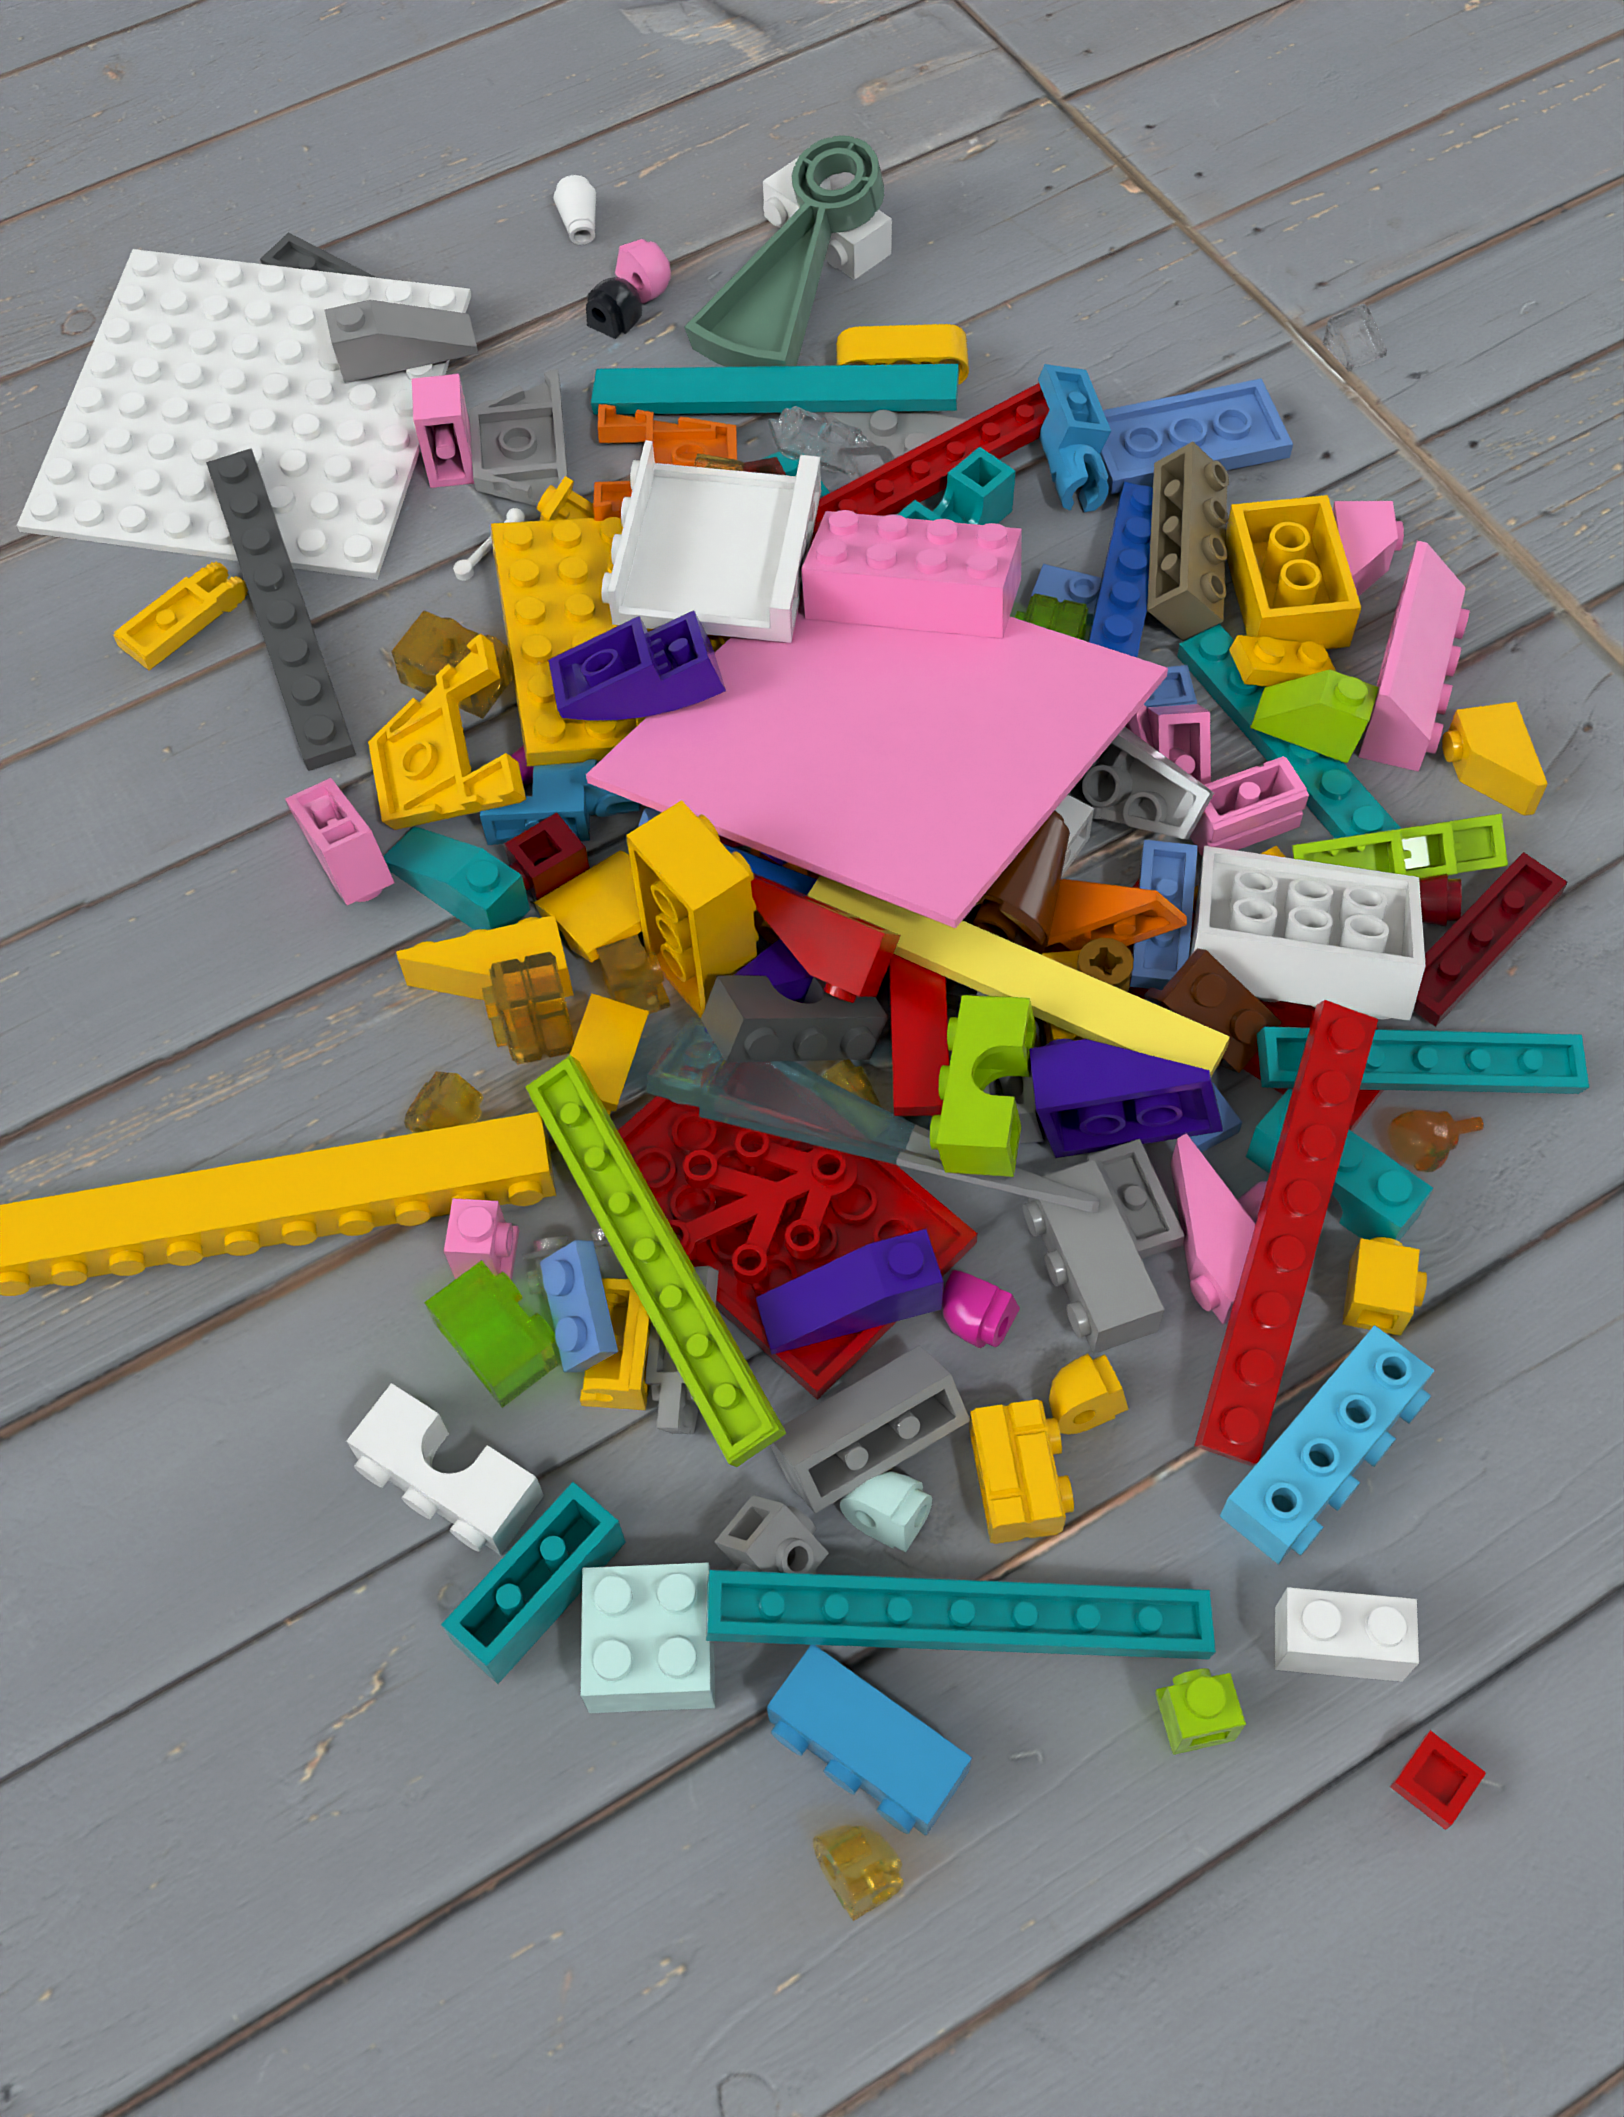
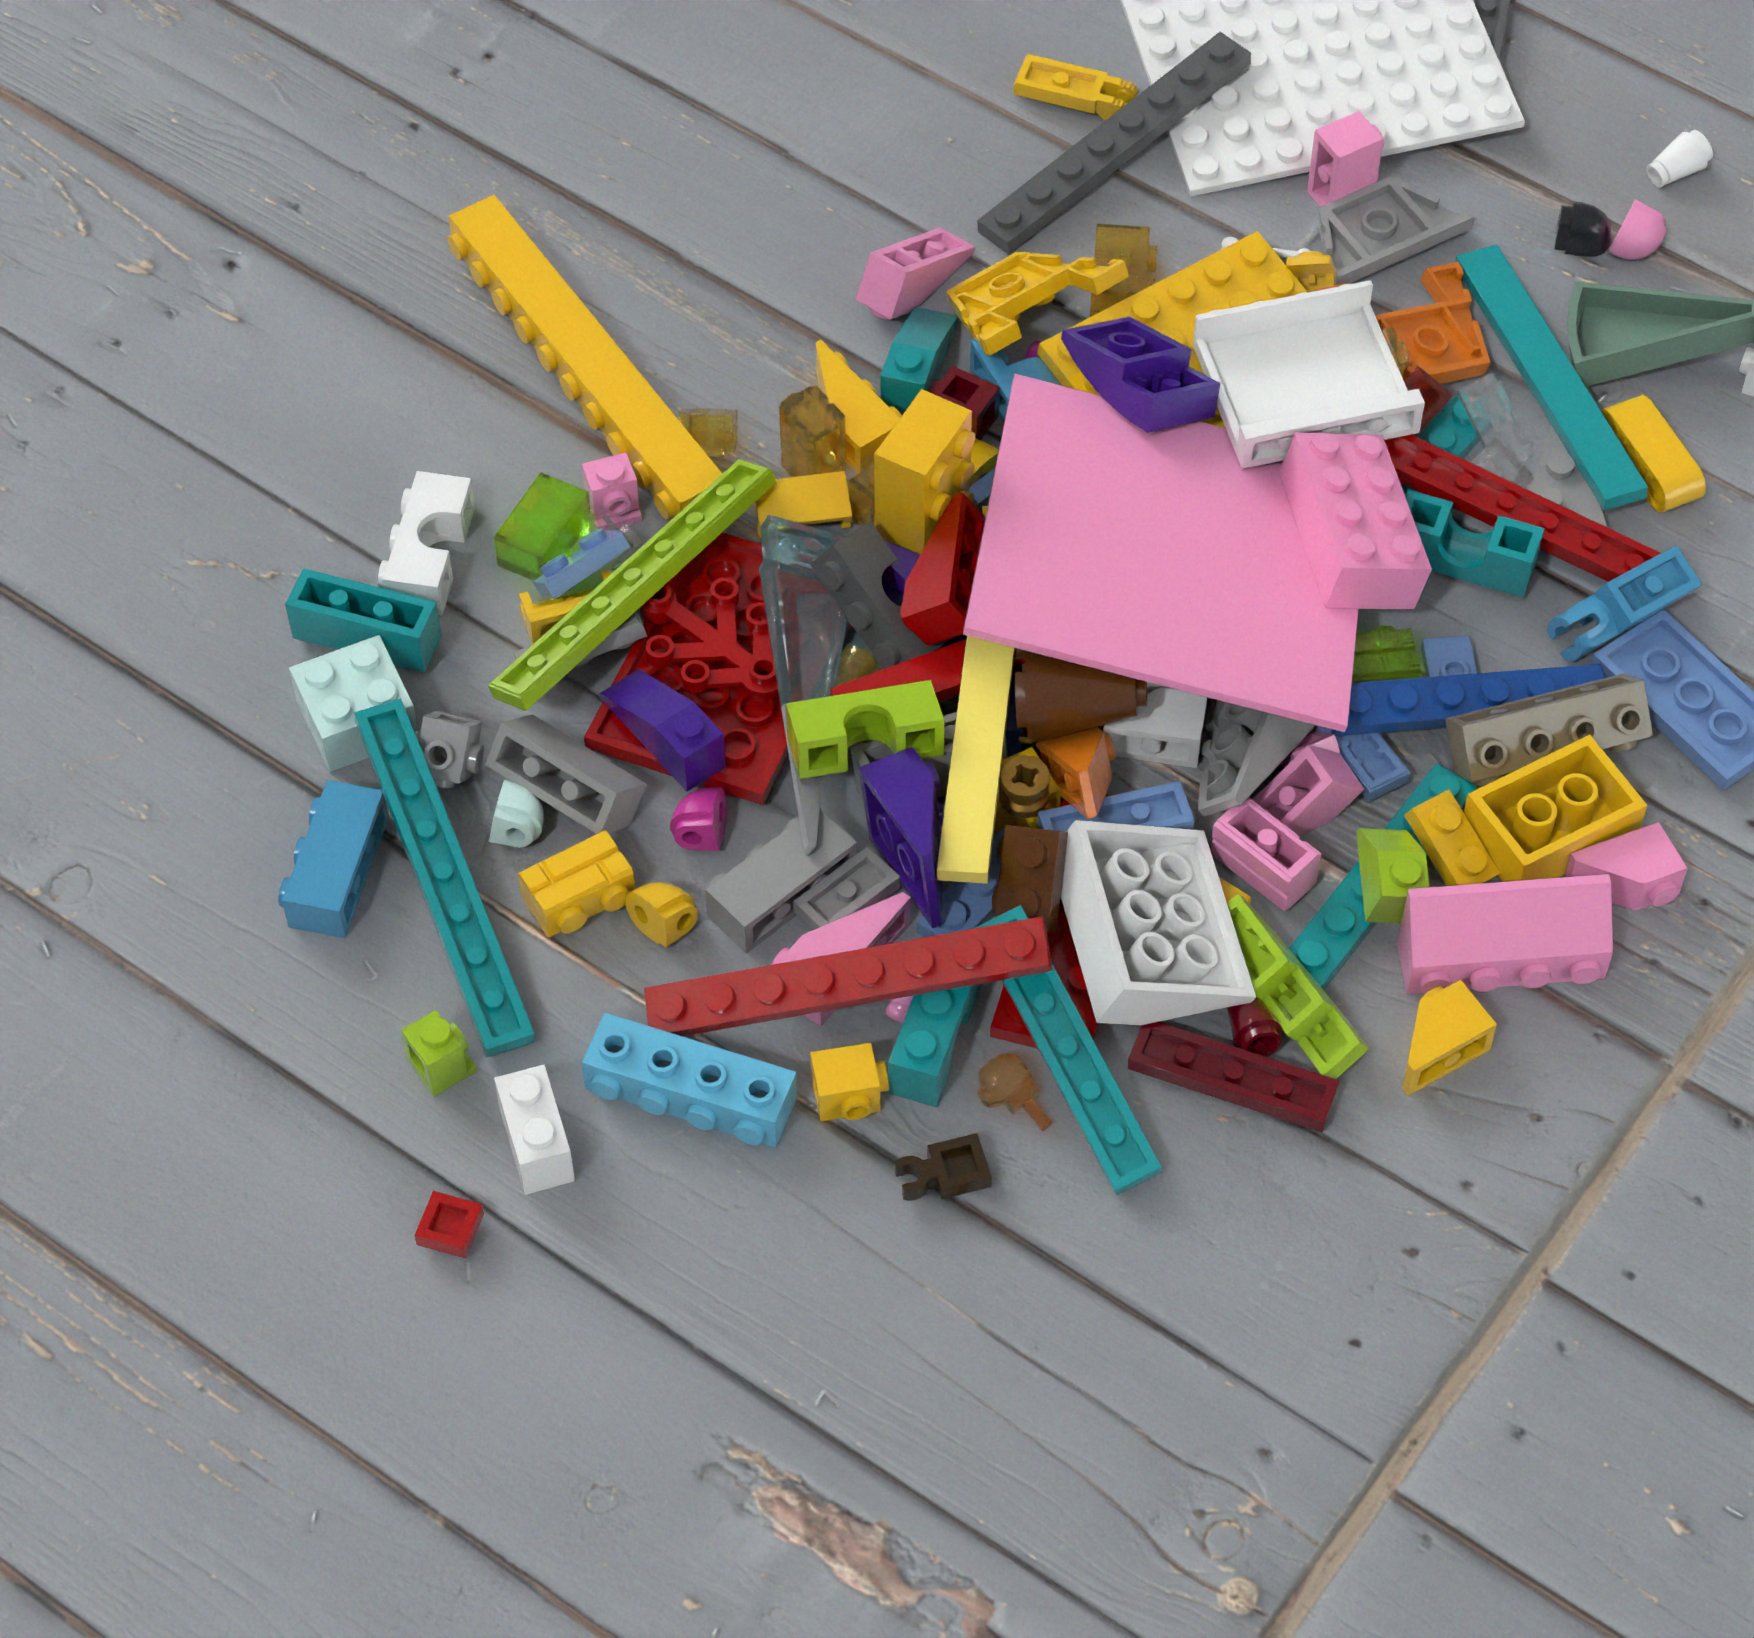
camera: 65 degrees right, 5 degrees down
light grey slope [325,300,479,383] -> none
clear yellow piece [813,1824,904,1921] -> none
none -> dark brown plate [895,1133,992,1201]

